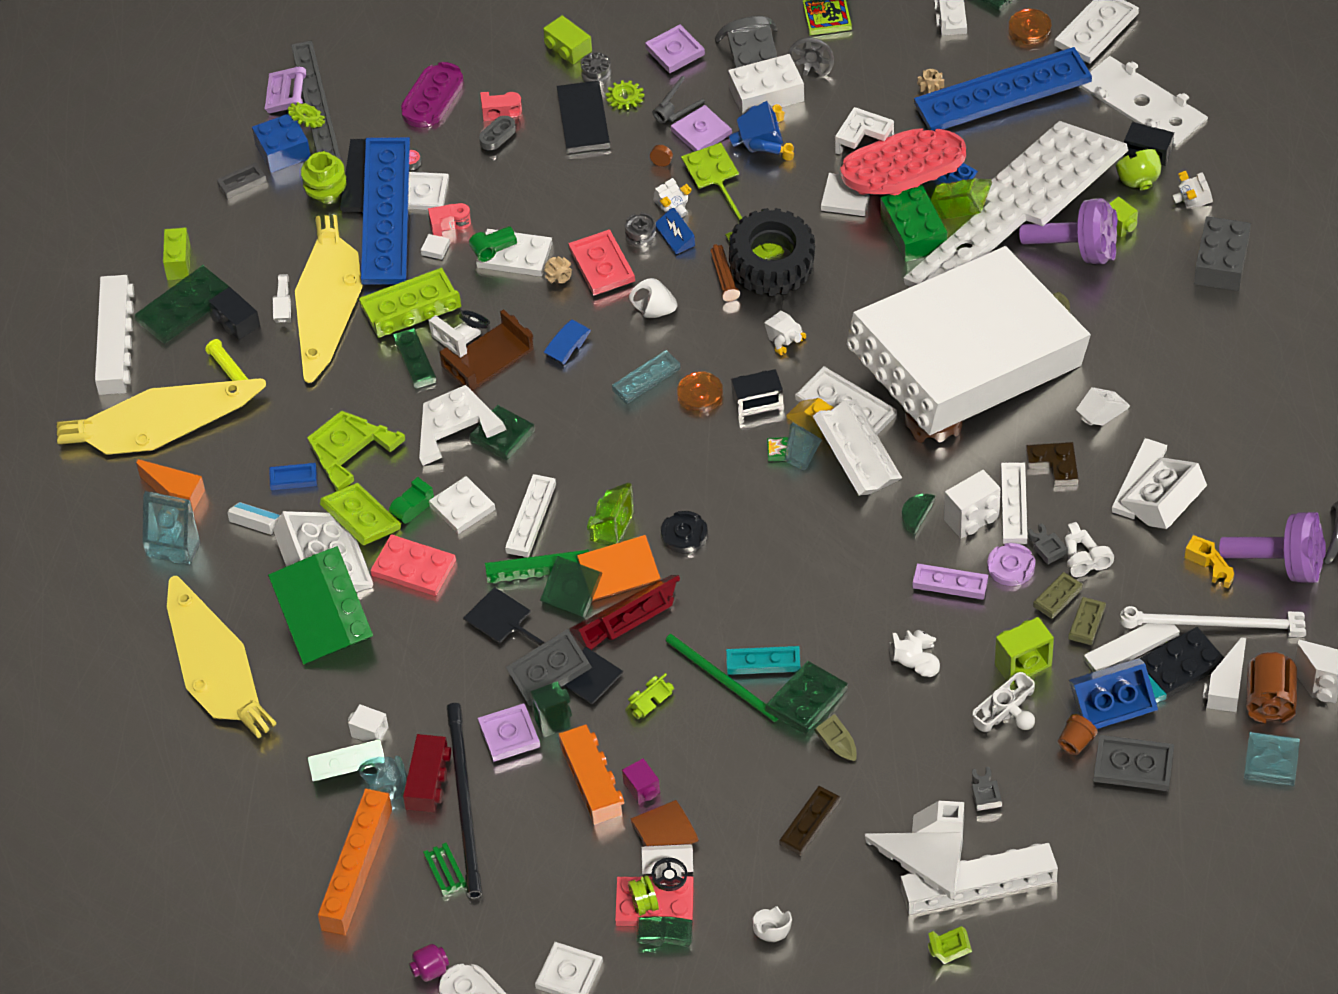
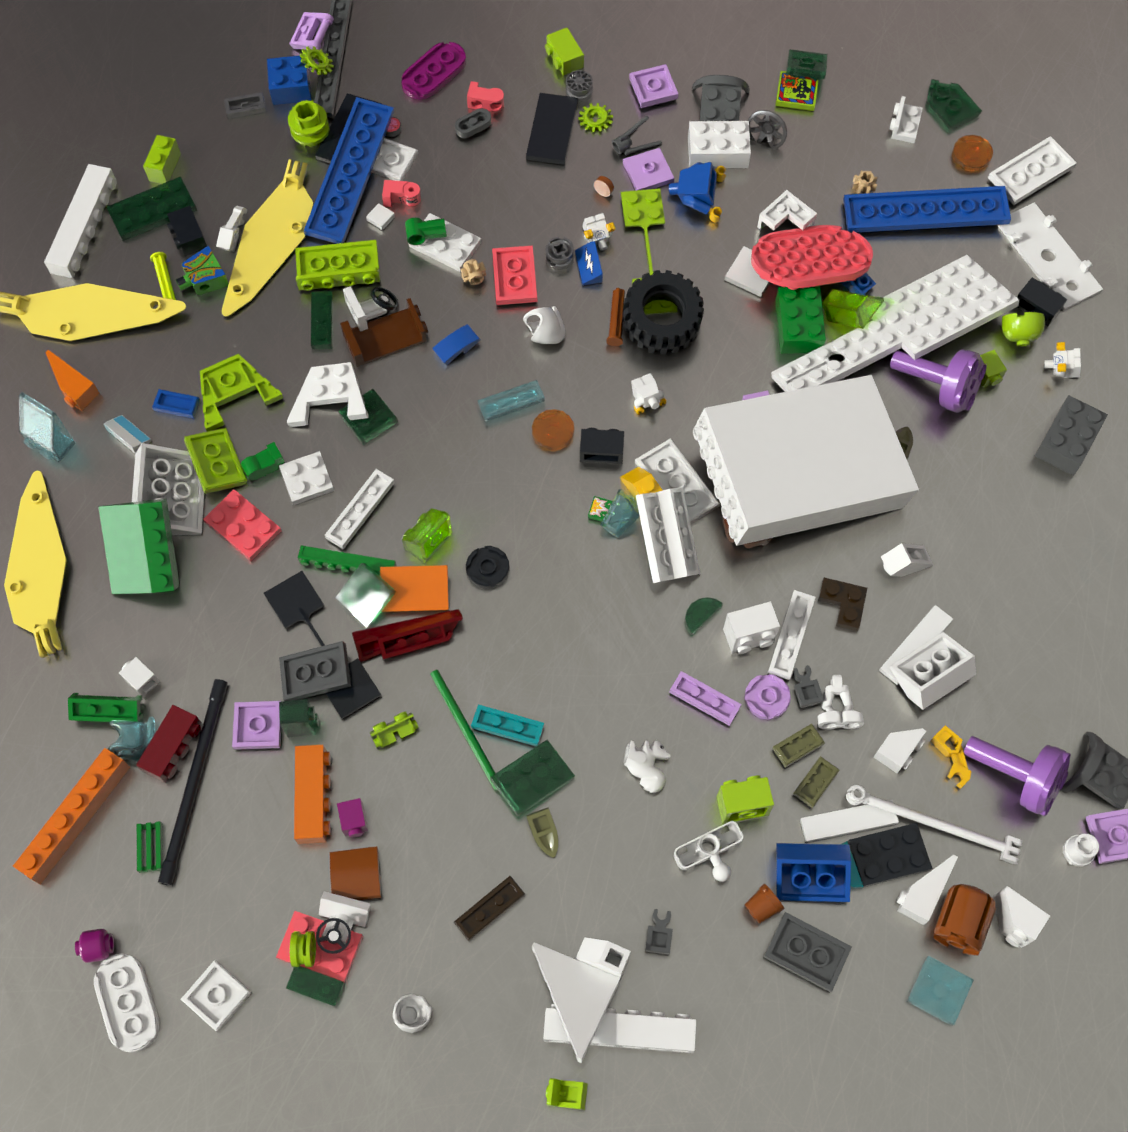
camera: 15 degrees right, 15 degrees up
none -> torso [175,246,229,295]
none -> white slope [873,728,926,773]

